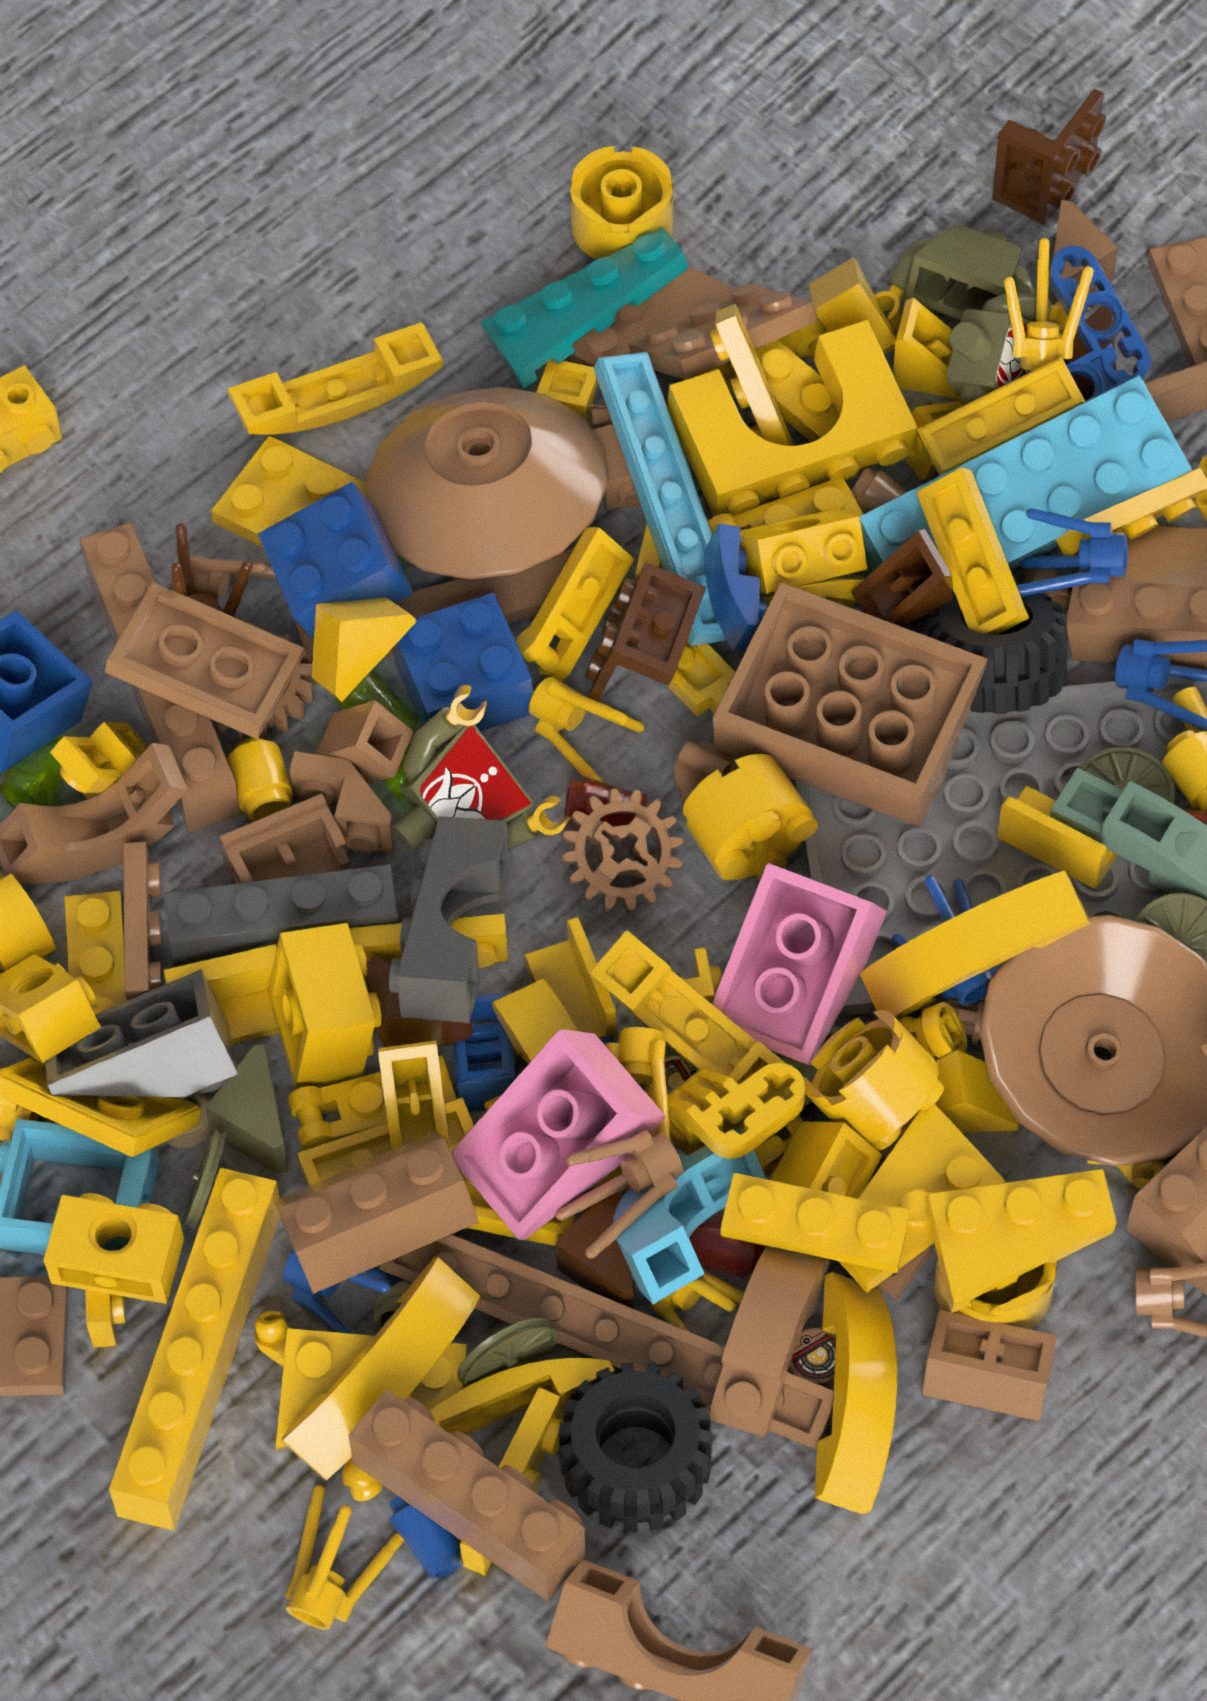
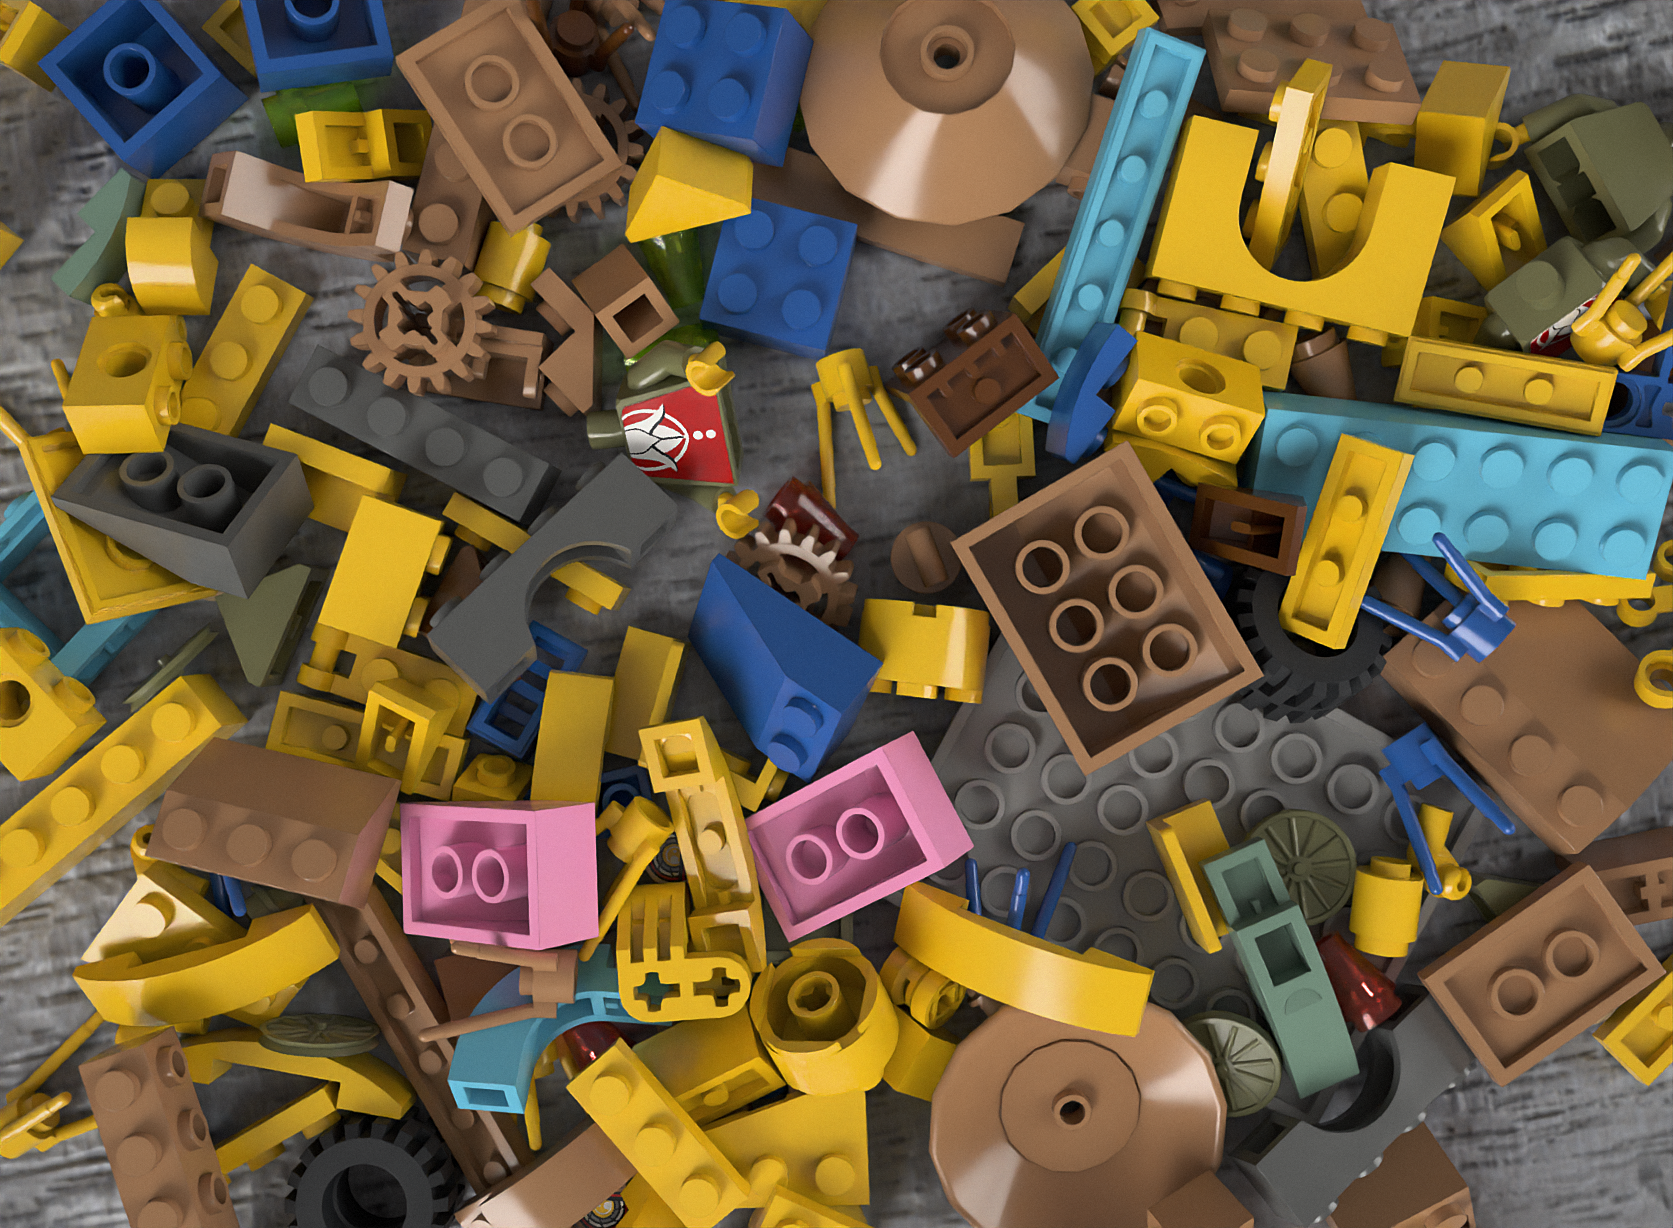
camera: 30 degrees right, 30 degrees up
medium nougat plate [123,842,163,1001] -> none
yellow plate [516,527,634,682] -> none
none -> medium nougat gear [347,249,498,397]
none -> blue slope [687,553,883,784]

